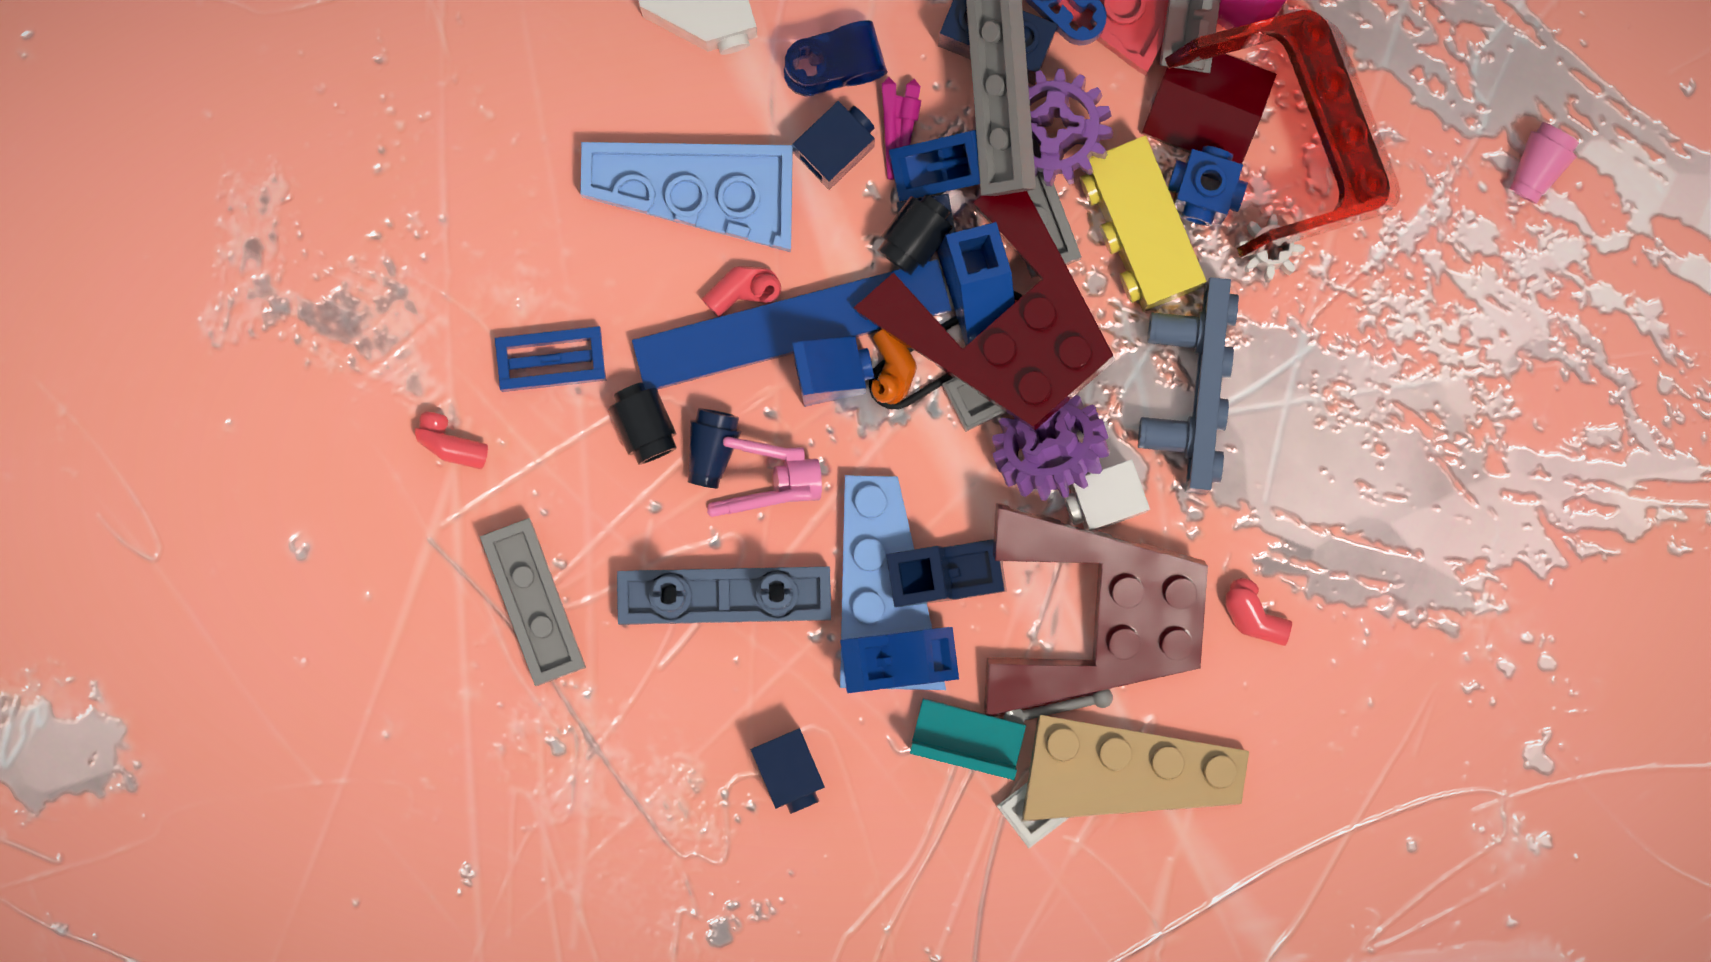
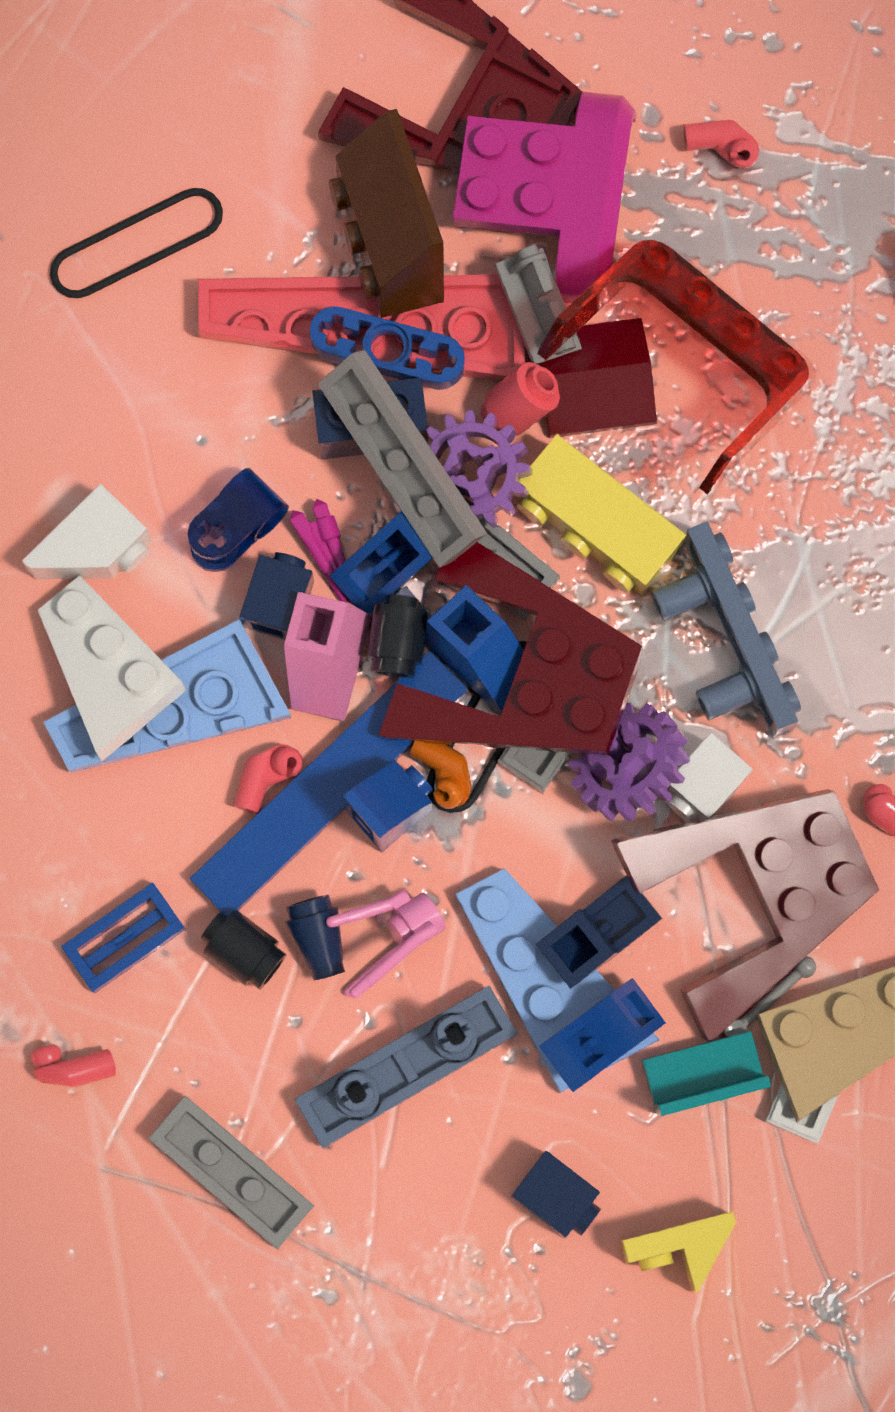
camera: 25 degrees left, 5 degrees down
blue brick [1168,146,1248,226] -> none
white gear [1237,214,1305,283] -> none
none -> white wing [38,575,186,762]
none -> bright pink slope [284,592,372,722]
none -> coral brick [480,362,560,436]
none -> light yellow slope [620,1211,736,1294]

